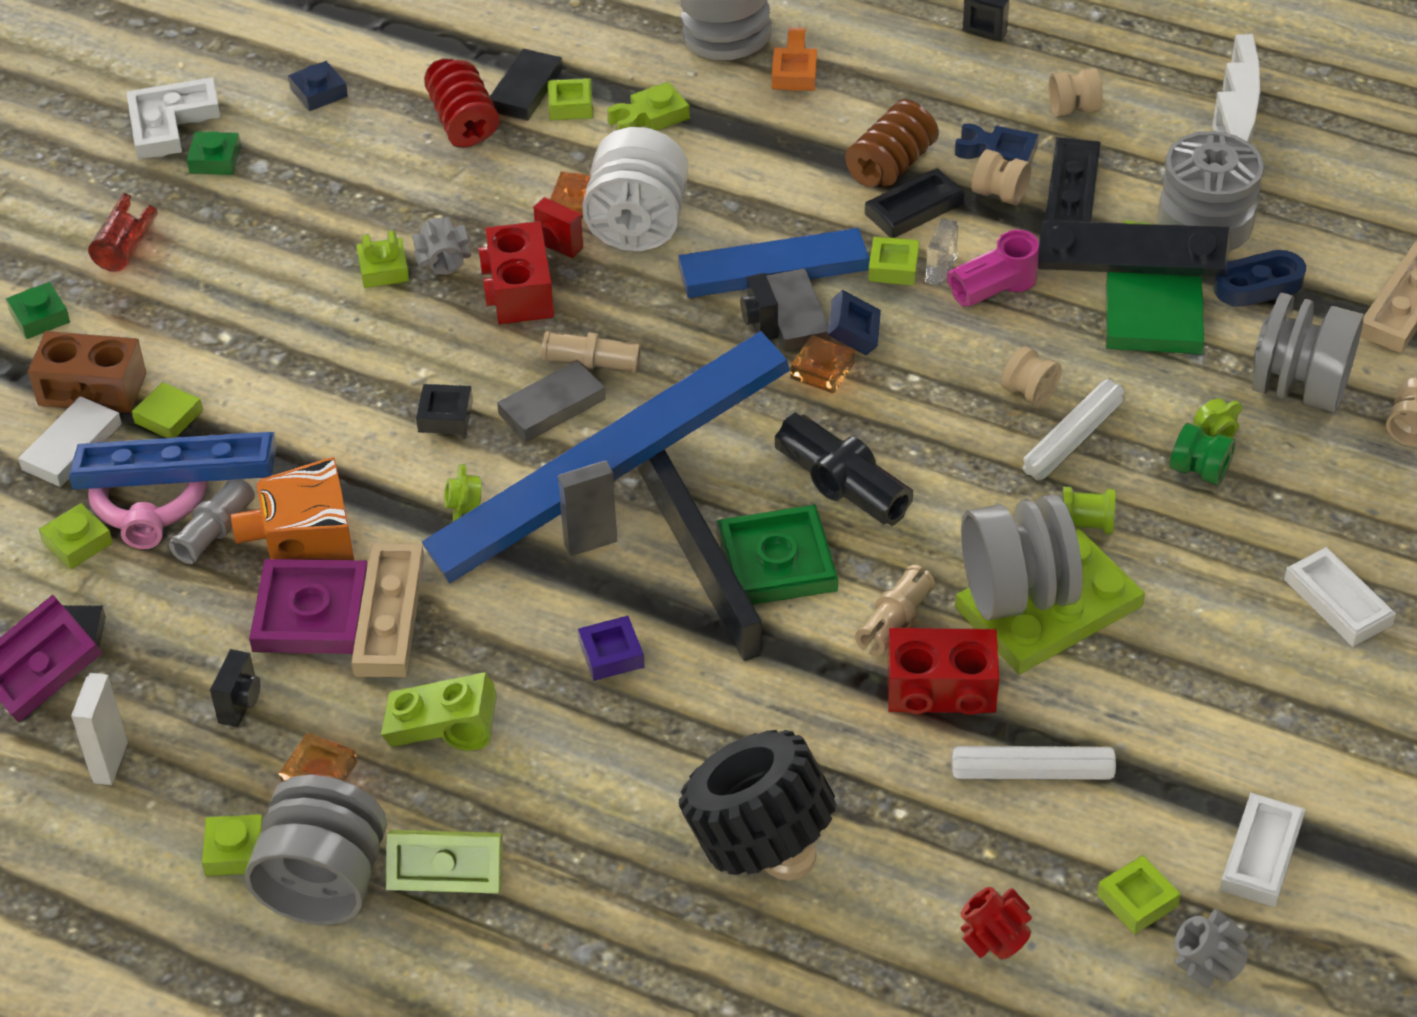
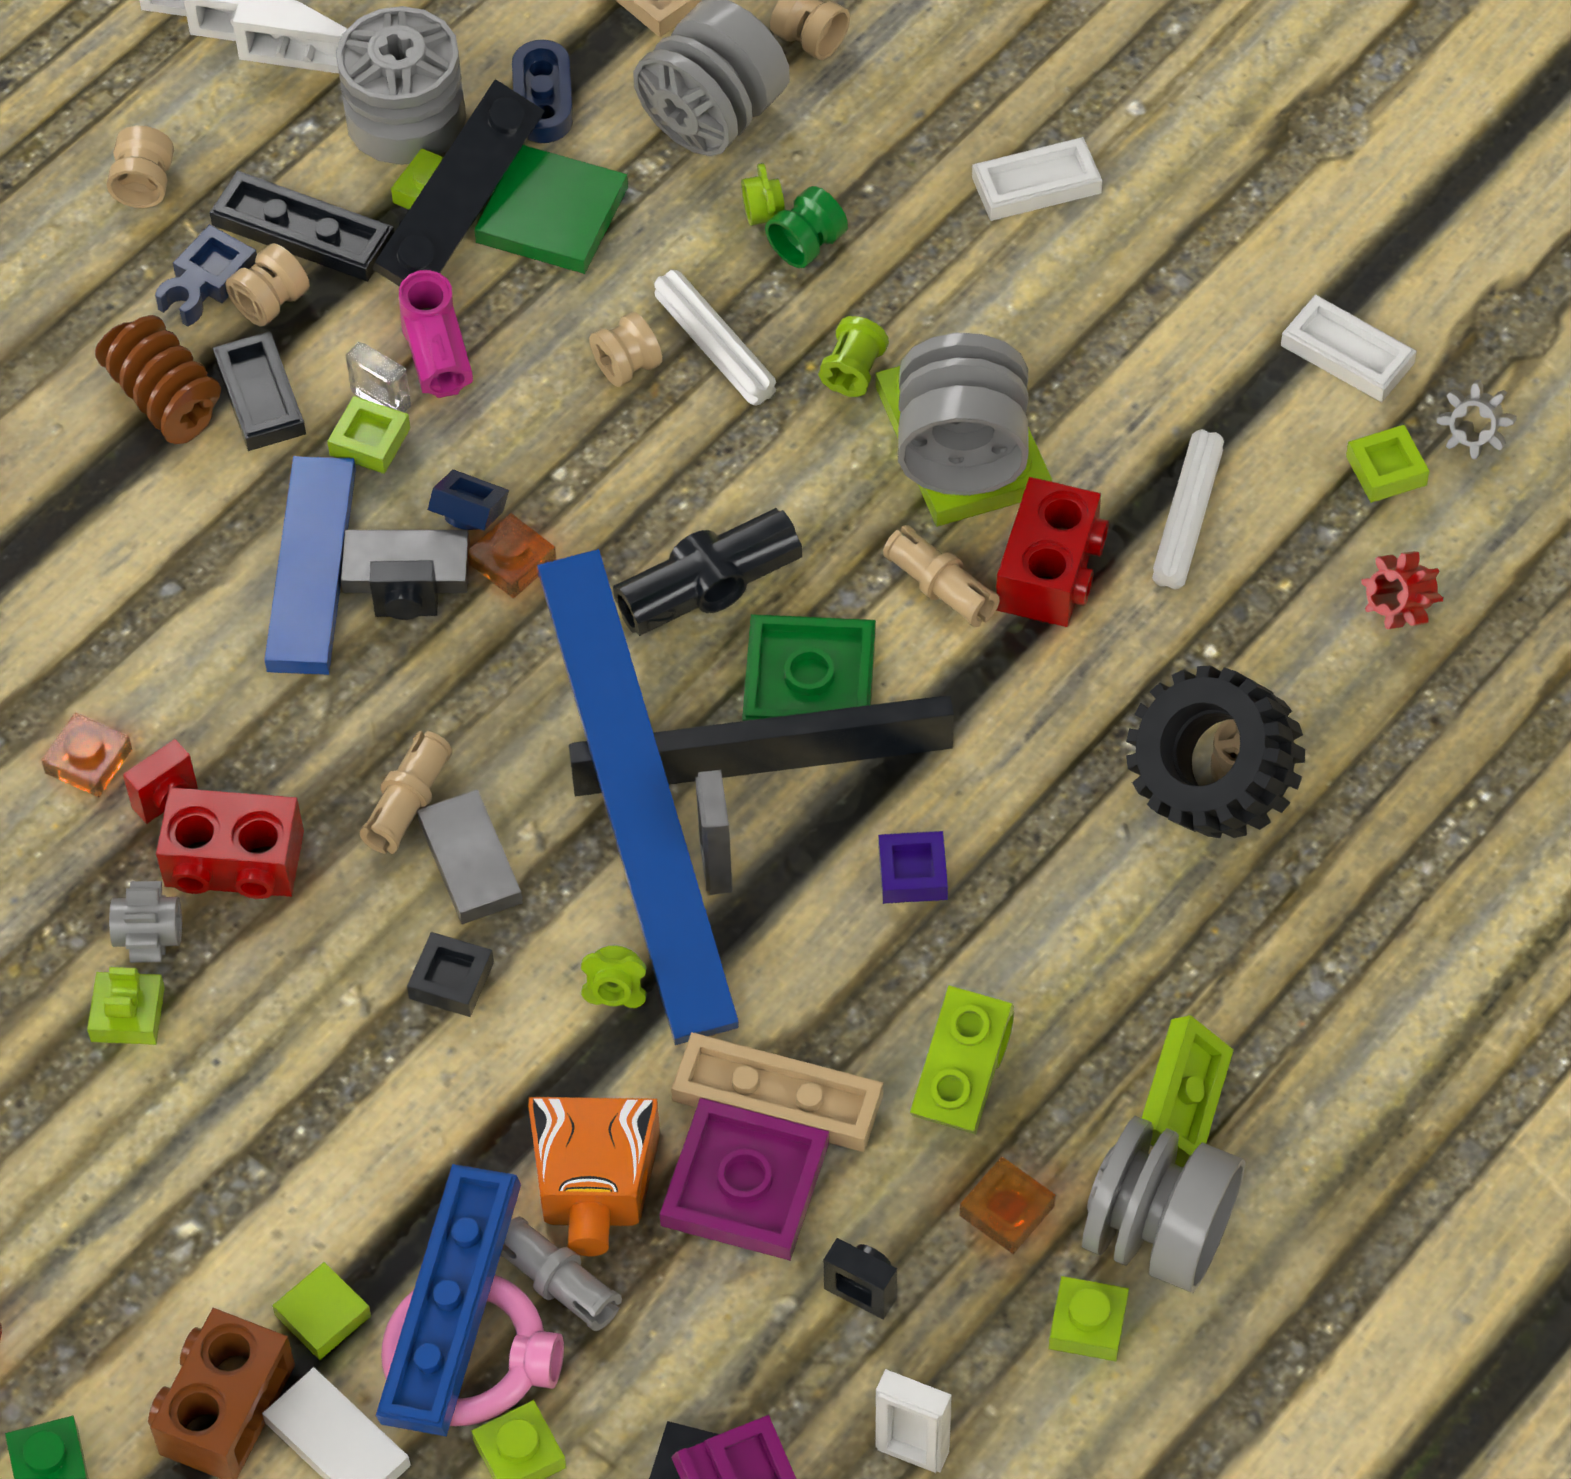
camera: 75 degrees left, 10 degrees up
white wheel [582,127,688,251] -> none

